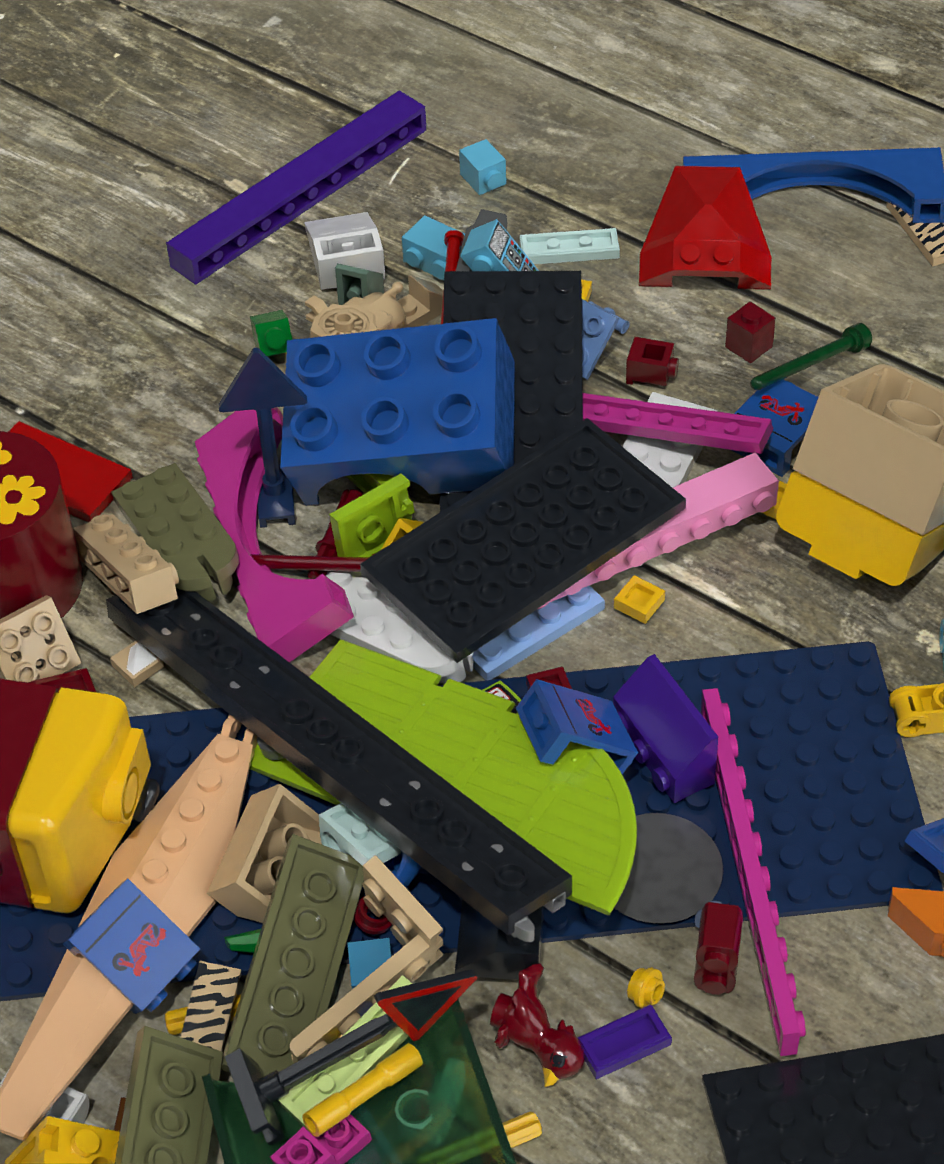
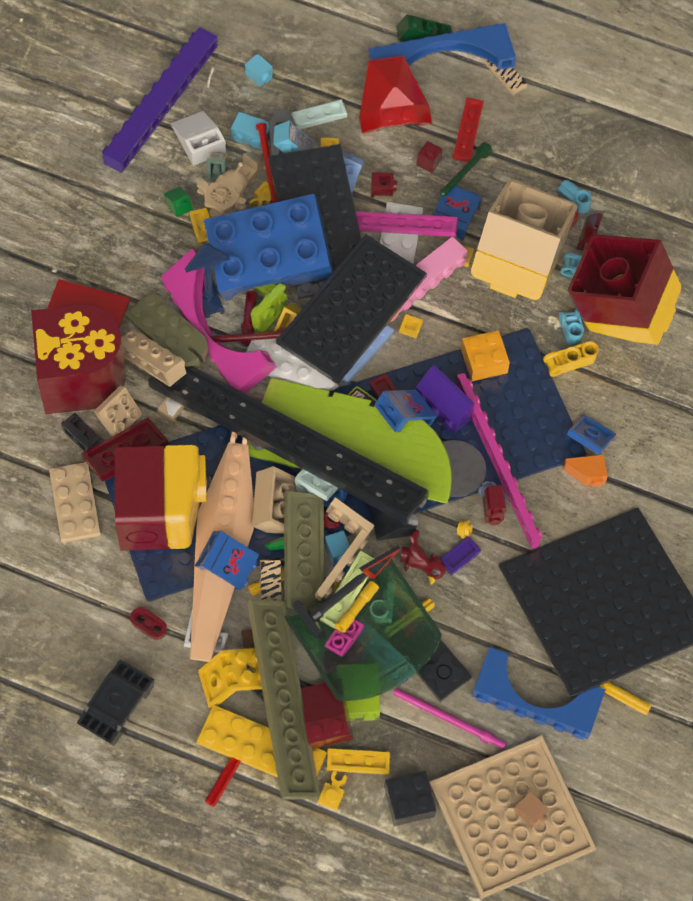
camera: 20 degrees left, 15 degrees up
none -> dark green slope [396,14,452,42]
none -> red plate [452,97,484,162]
none -> light orange brick [461,330,510,382]

